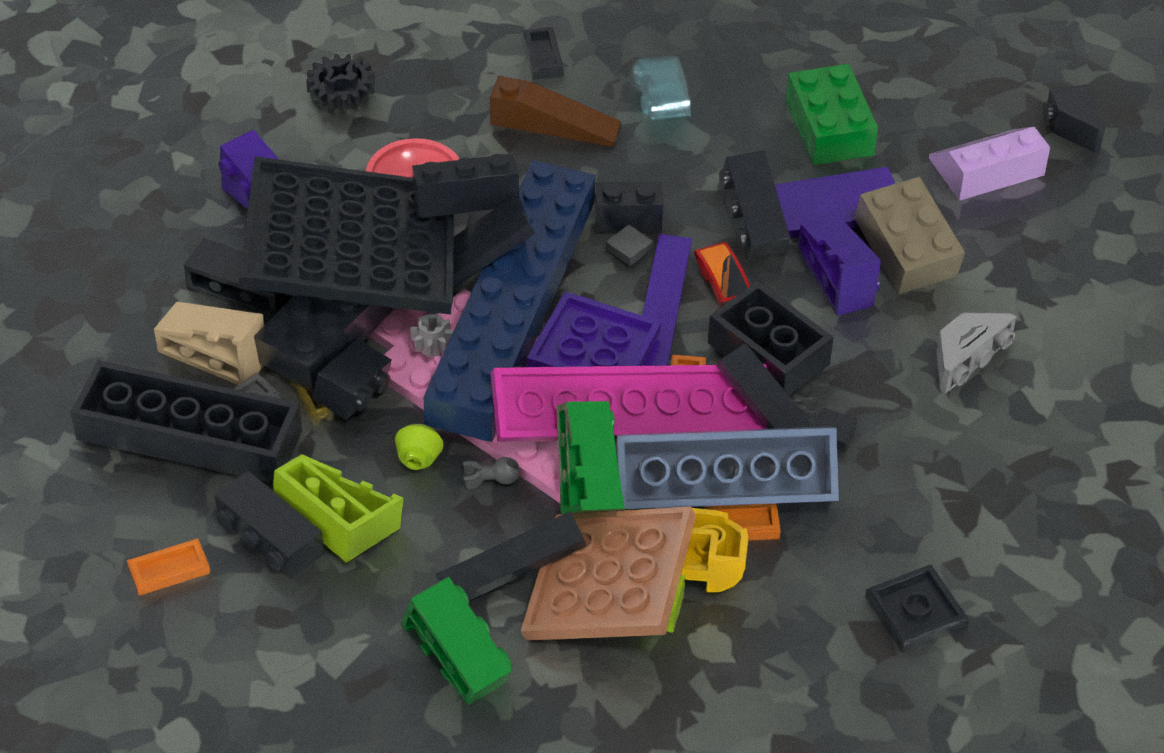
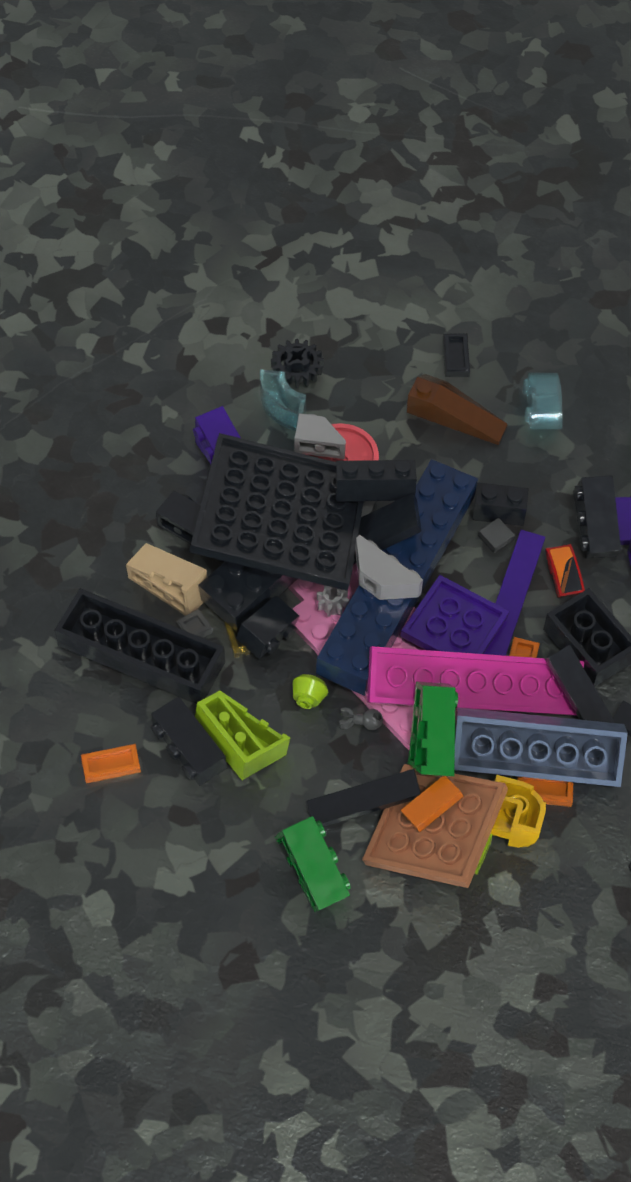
camera: 10 degrees right, 10 degrees up
none -> clear light blue brick [260,369,306,431]
none -> light grey slope [294,413,346,459]
none -> light grey slope [355,535,423,600]
none -> orange tile [401,776,464,832]

